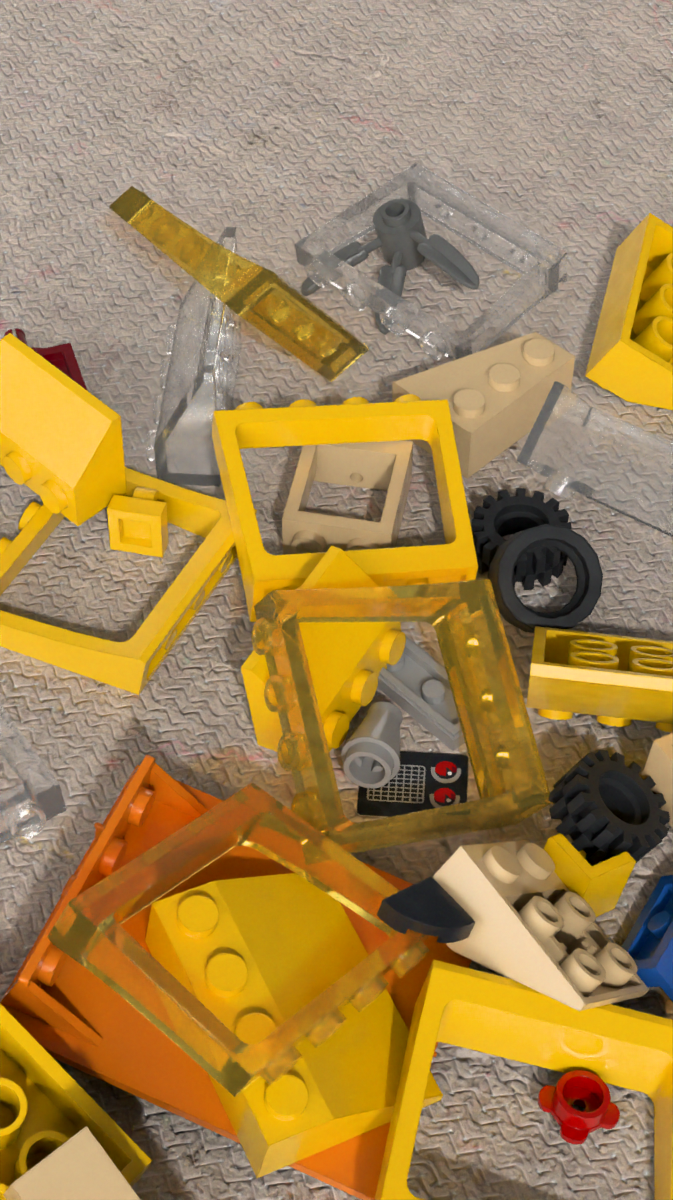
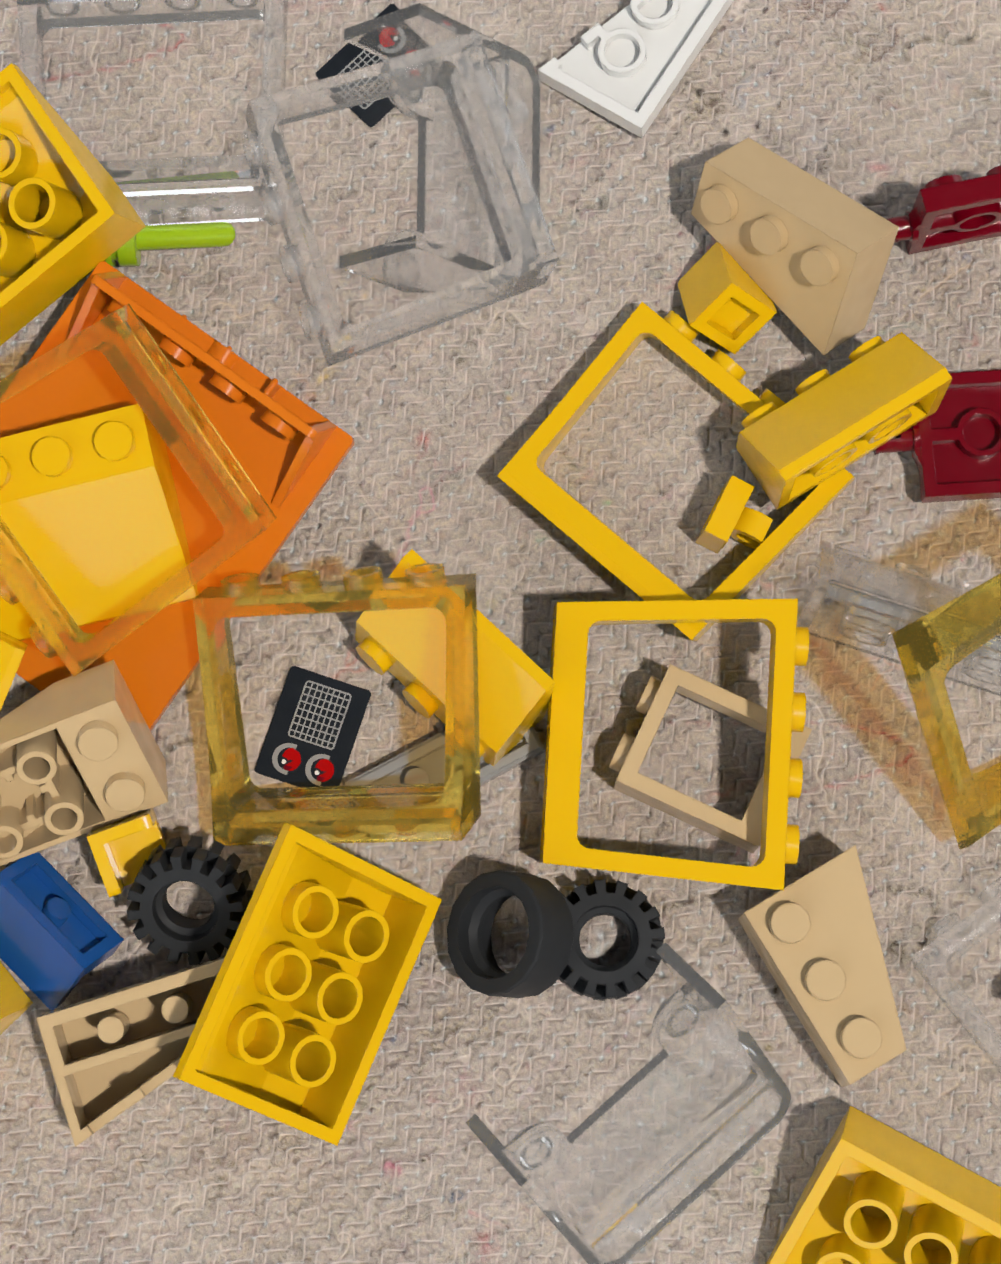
camera: 105 degrees right, 30 degrees up
light grey cone [341,701,403,789] -> none
black tile [377,876,475,943] -> none

